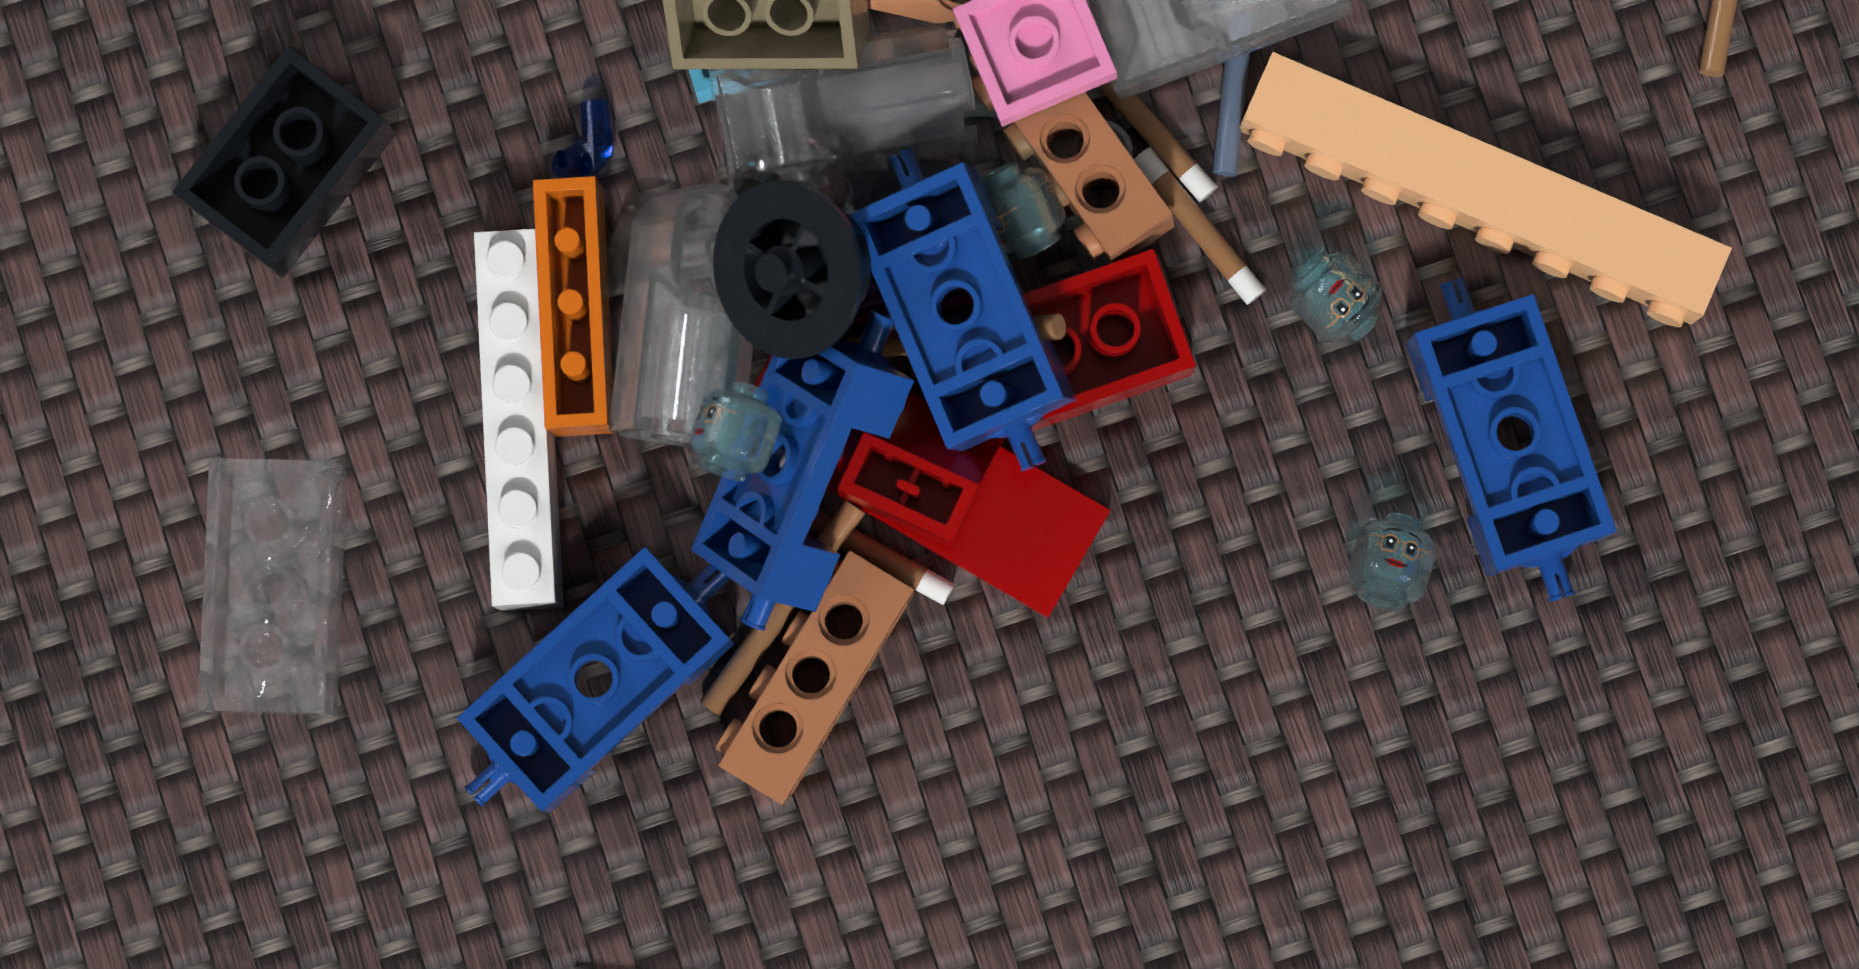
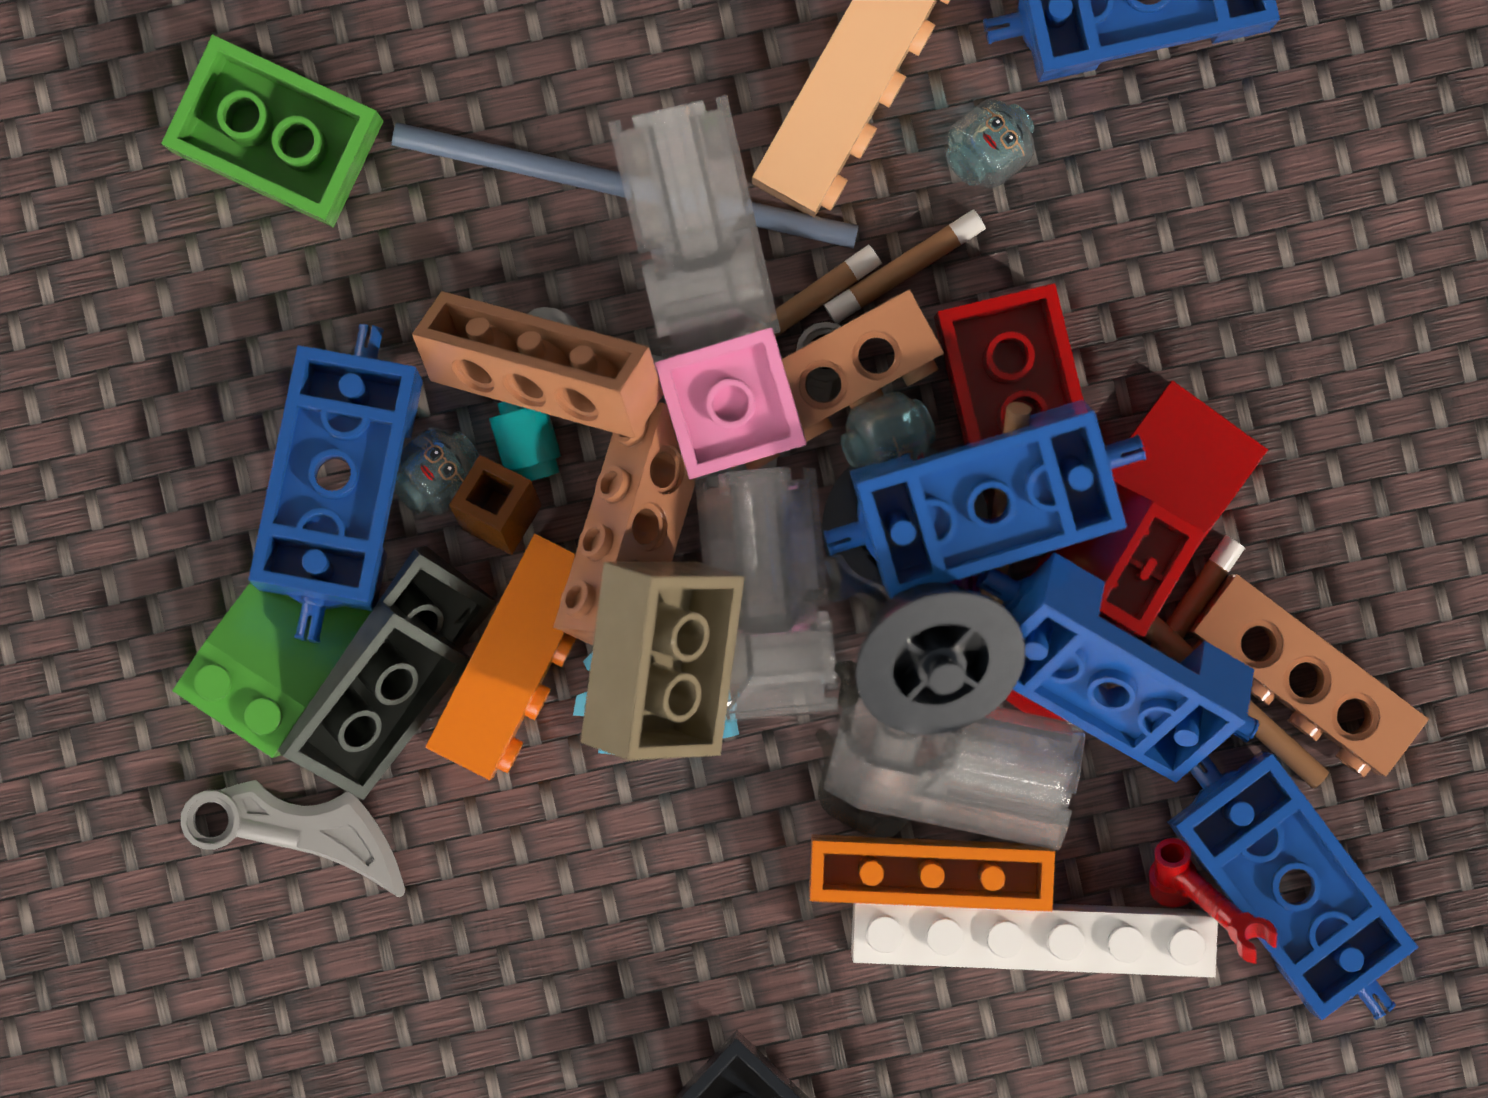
camera: 85 degrees left, 5 degrees up
clear blue arm [551,99,614,178] -> none
clear light blue head [690,382,782,481] -> none
clear light blue head [1348,513,1437,611] -> none
none -> red brick [1149,838,1277,964]

